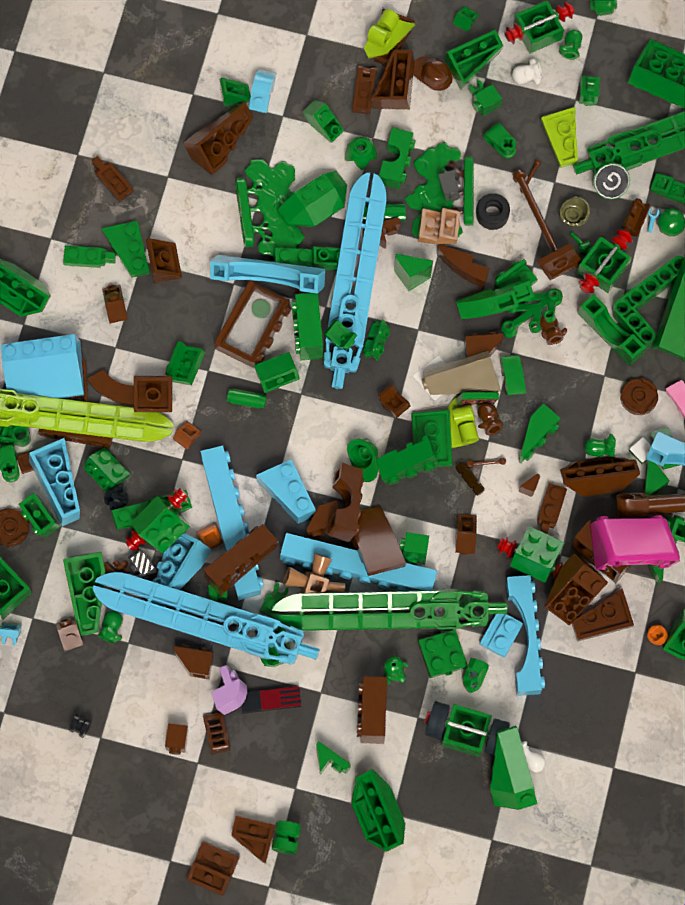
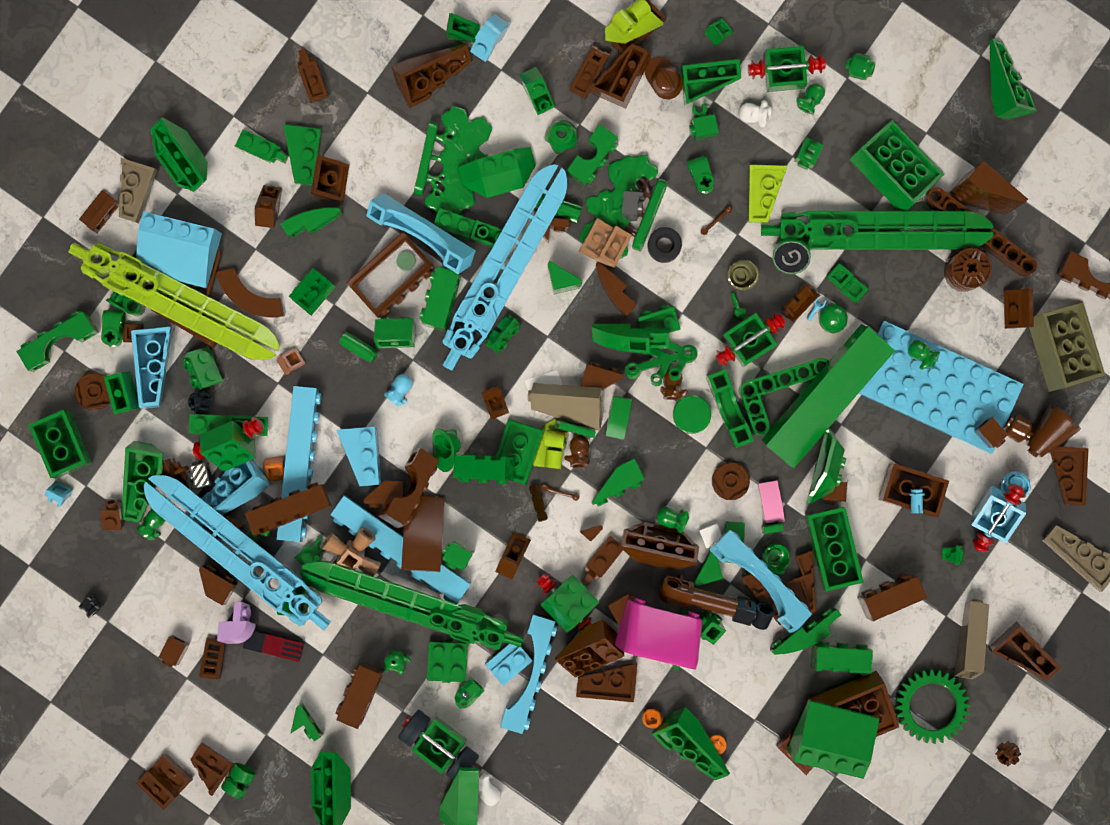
camera: 25 degrees right, 15 degrees up
reddish brown slope [133,376,173,412] -> none
green bracket [323,320,357,350] -> none
reddish brown tile [513,170,582,281] -> none
none -> green slope [280,208,343,239]
none -> medium azure animal [384,374,413,406]
none -> green tile [673,395,711,434]

